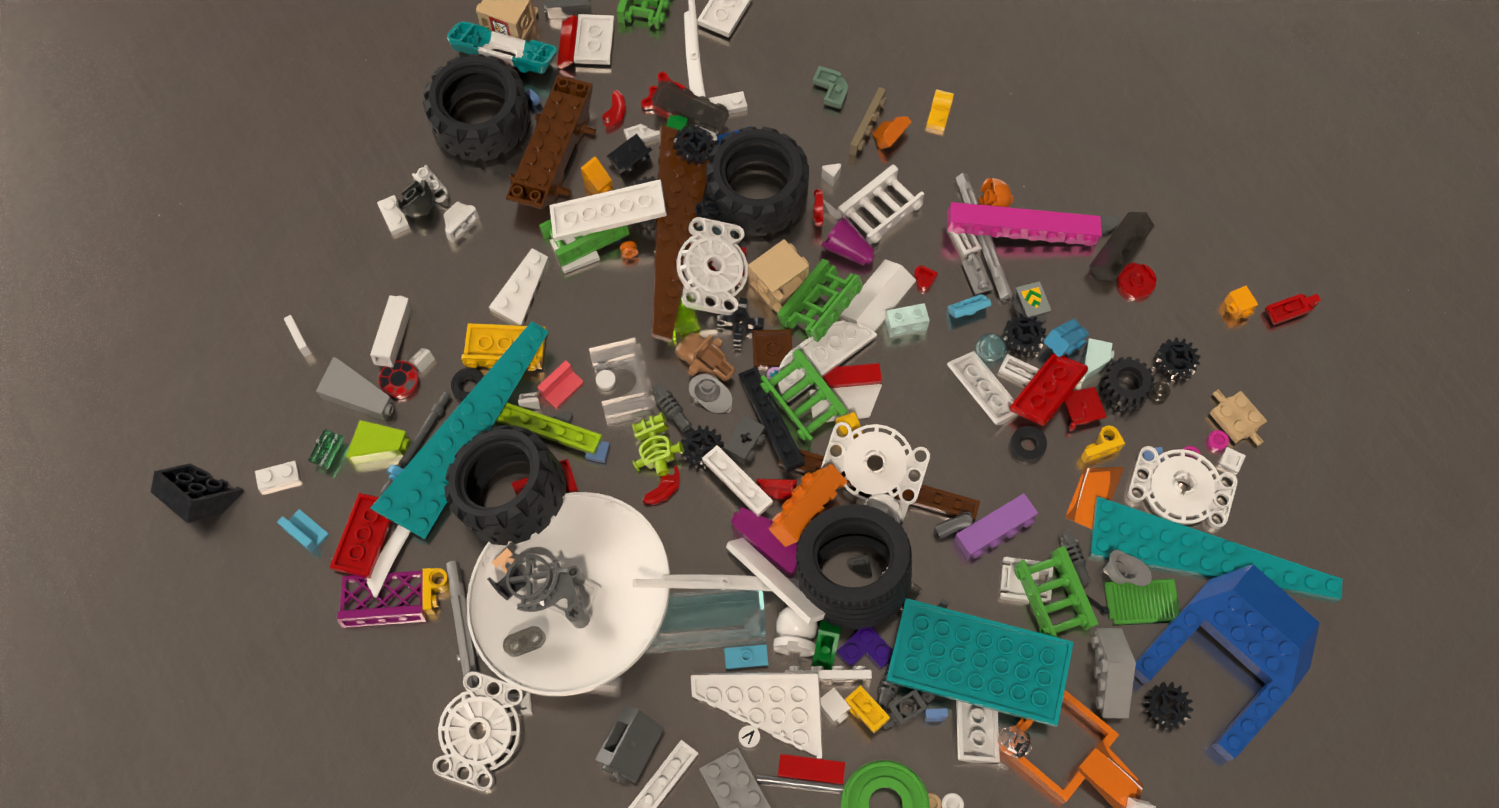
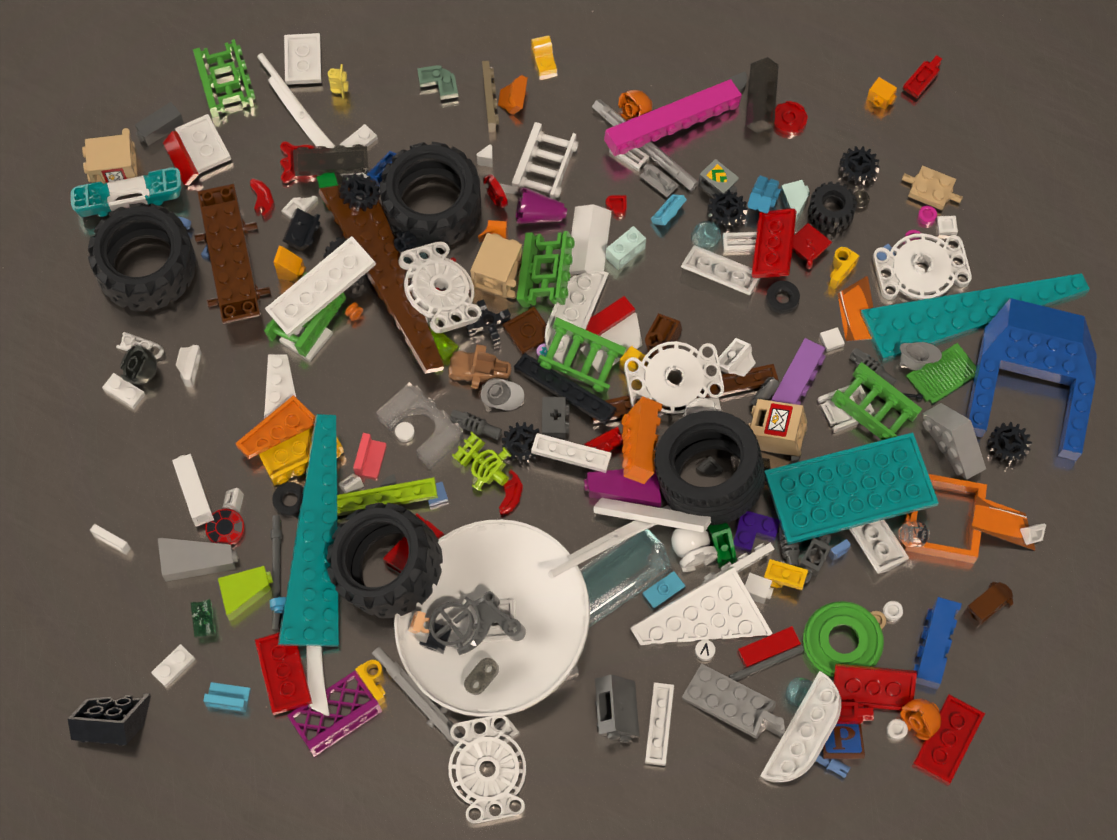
camera: 30 degrees left, 0 degrees up
none -> orange wing [235,395,315,459]
none -> light yellow hinge [328,64,349,99]
none -> orange slope [478,220,508,243]
none -> reddish brown piece [645,313,682,358]
none -> white slope [714,338,756,377]
none -> tan container [748,399,807,456]
none -> white tile [820,327,845,352]

